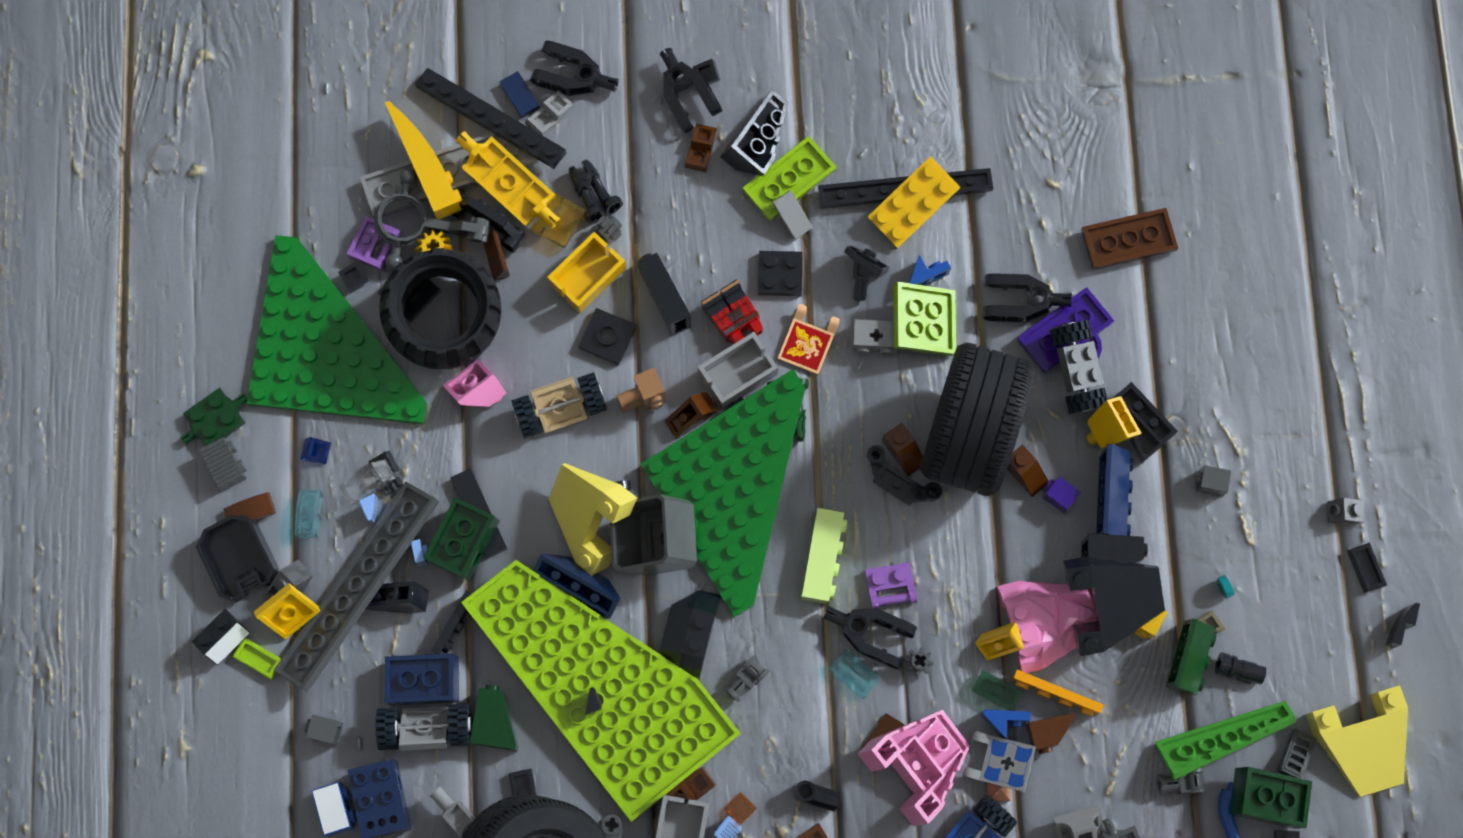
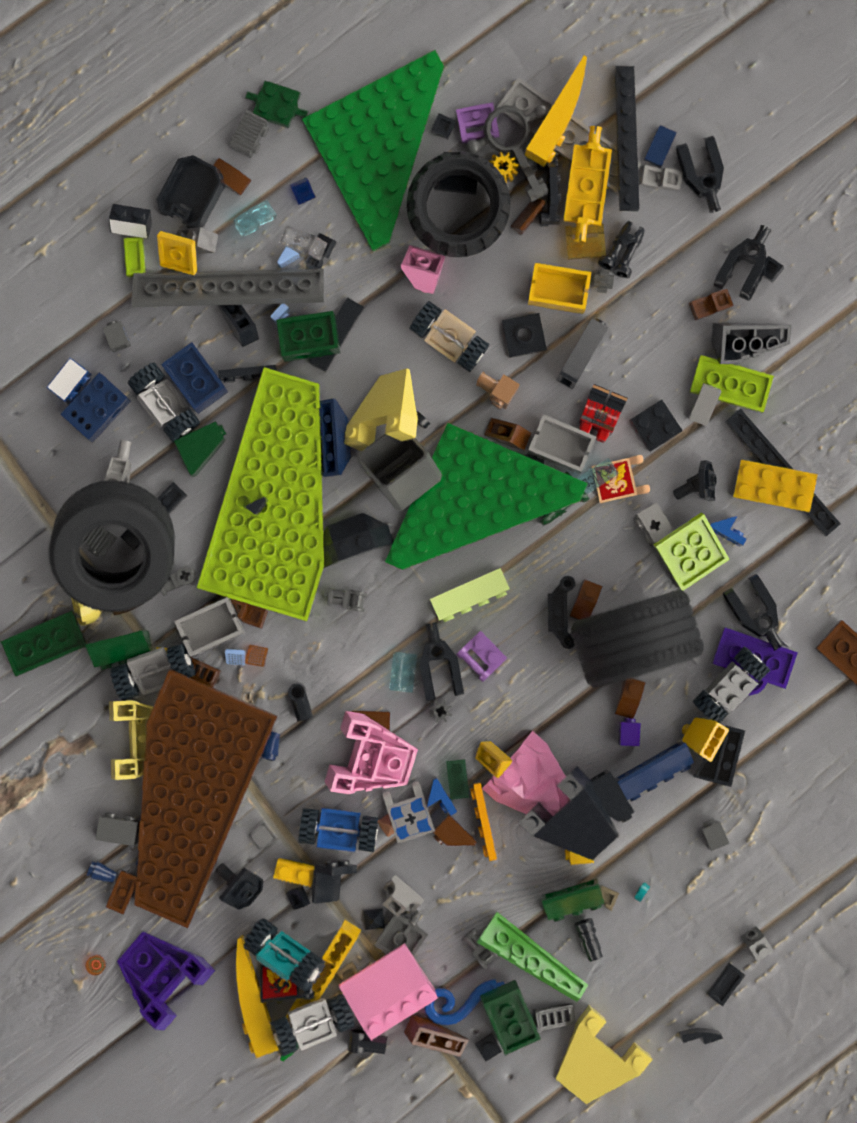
camera: 50 degrees right, 10 degrees up
none -> clear light blue tile [577,458,619,494]

